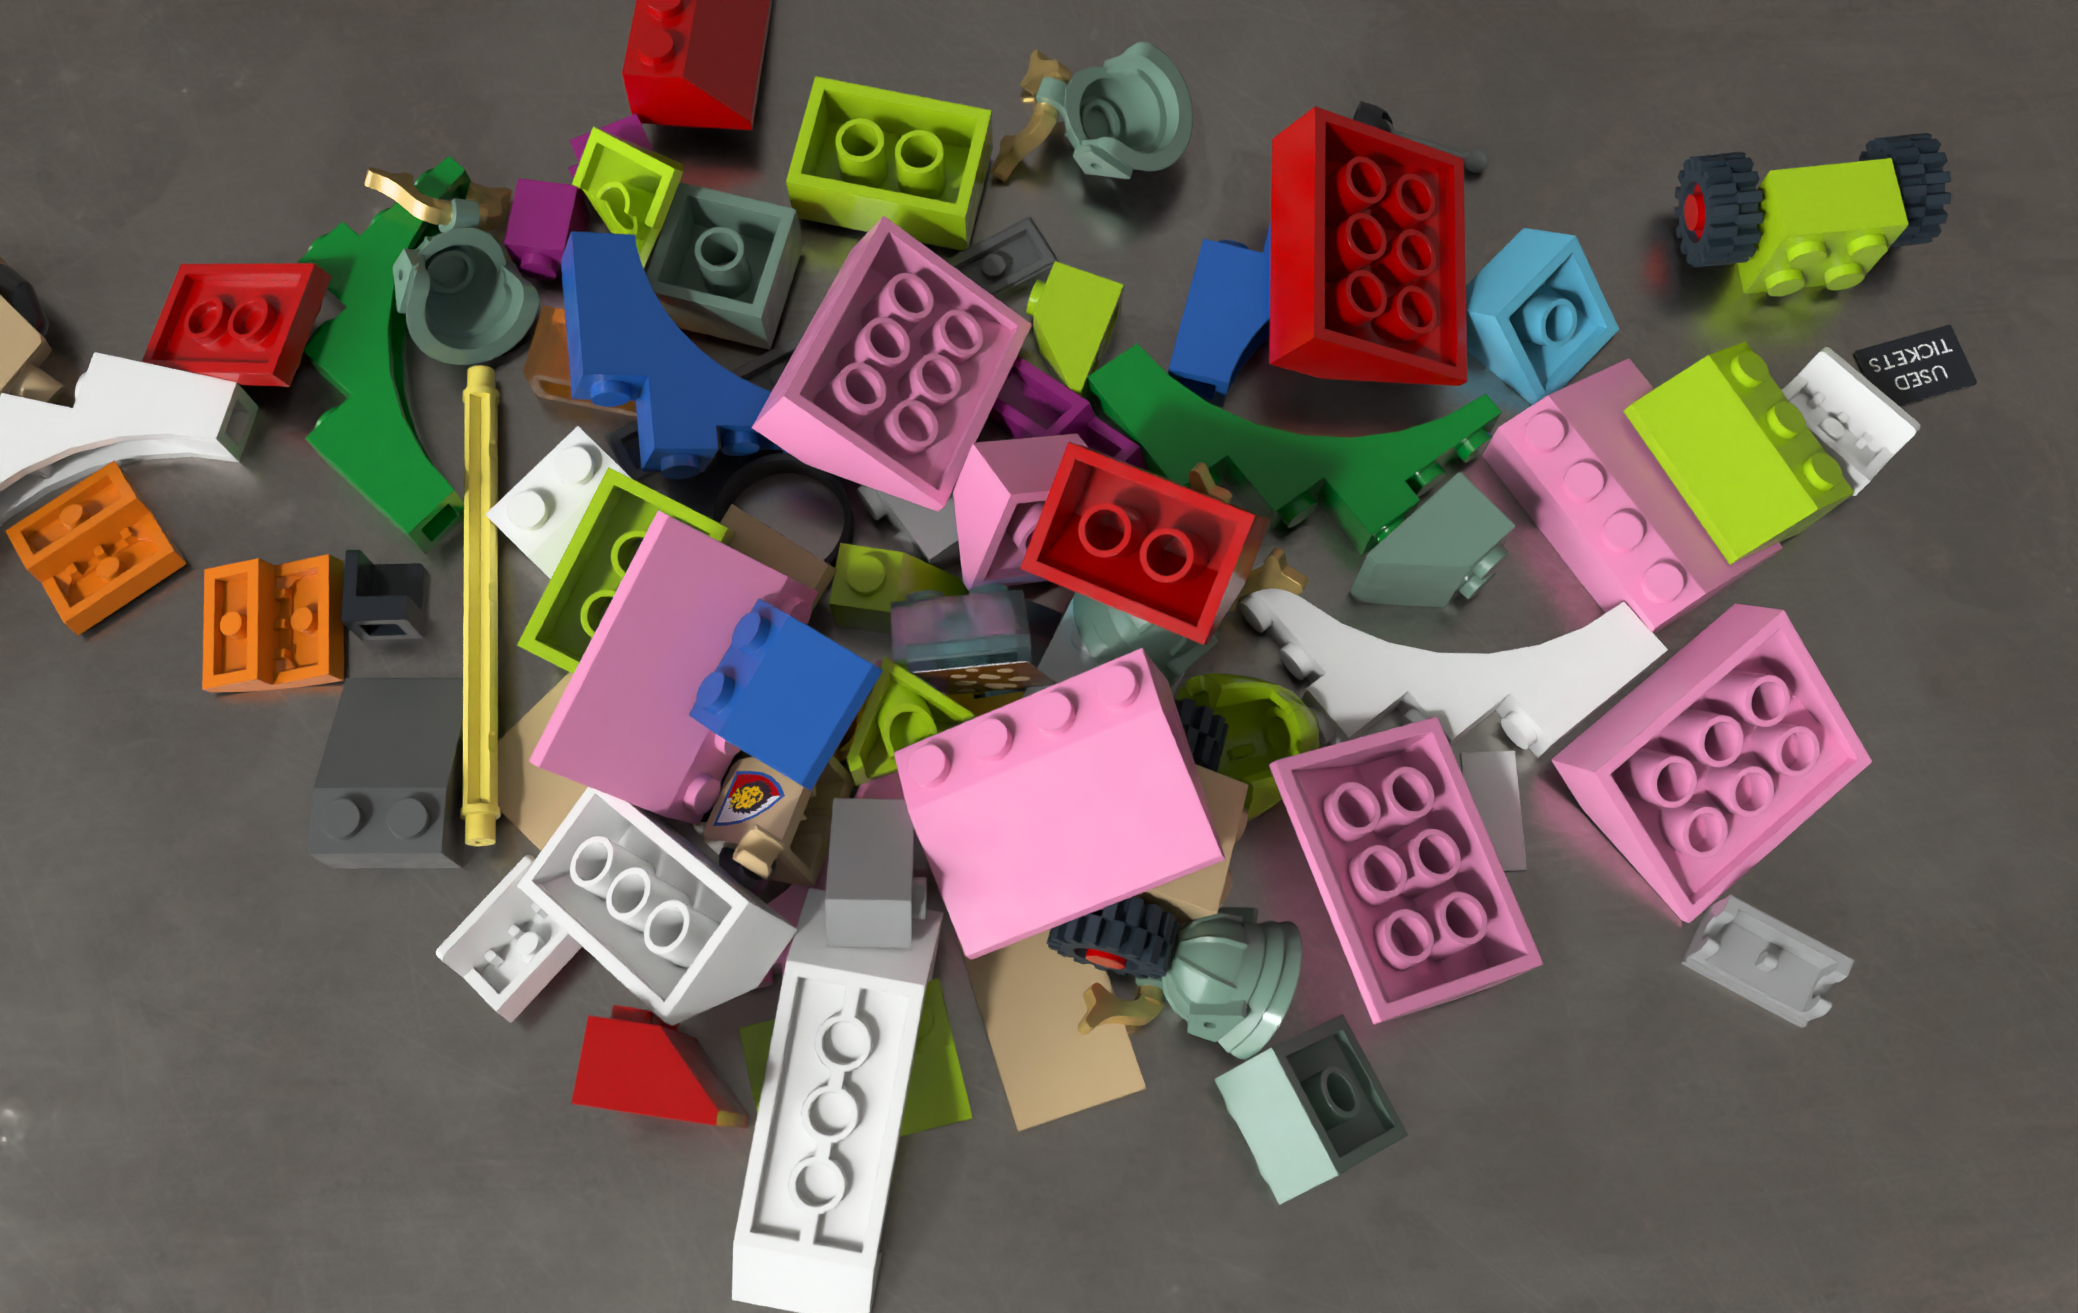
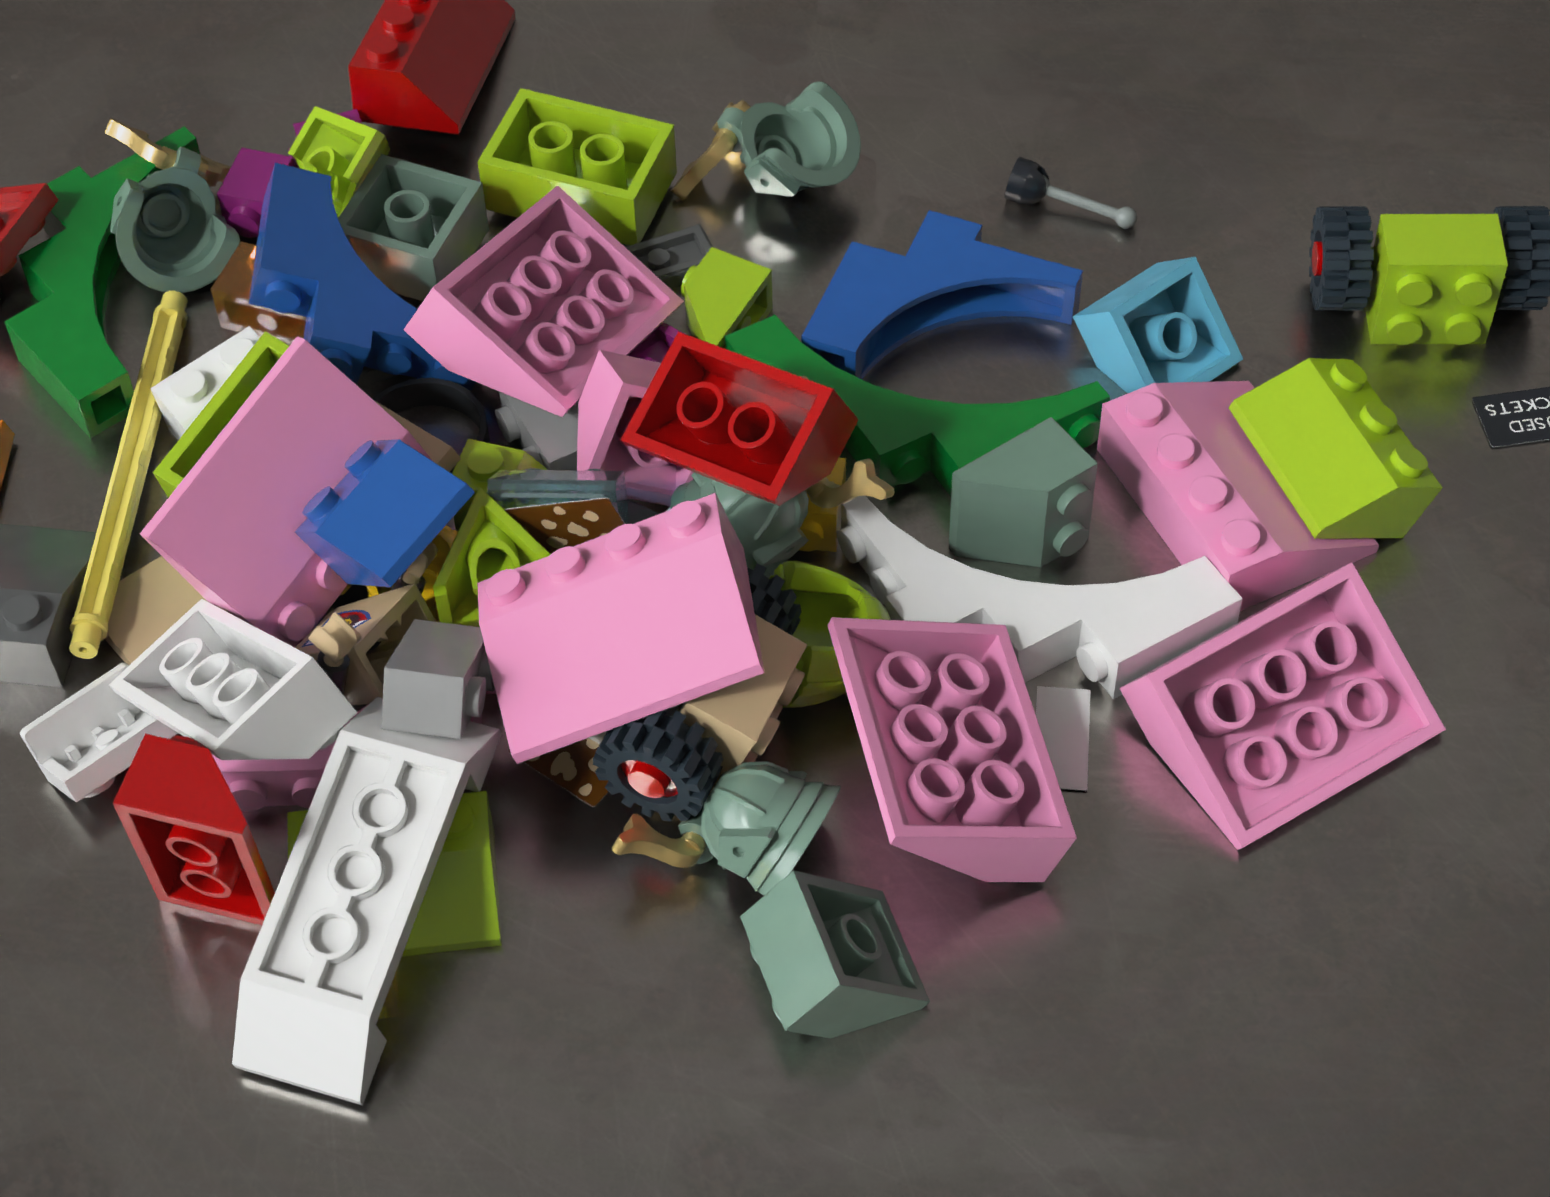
camera: 10 degrees right, 20 degrees down
black panel [341,550,427,640] -> none
tan tile [957,929,1146,1133] -> none
red slope [1269,106,1467,386] -> none
light grey hinge [1681,895,1855,1028] -> none
white bracket [1781,347,1920,496] -> none

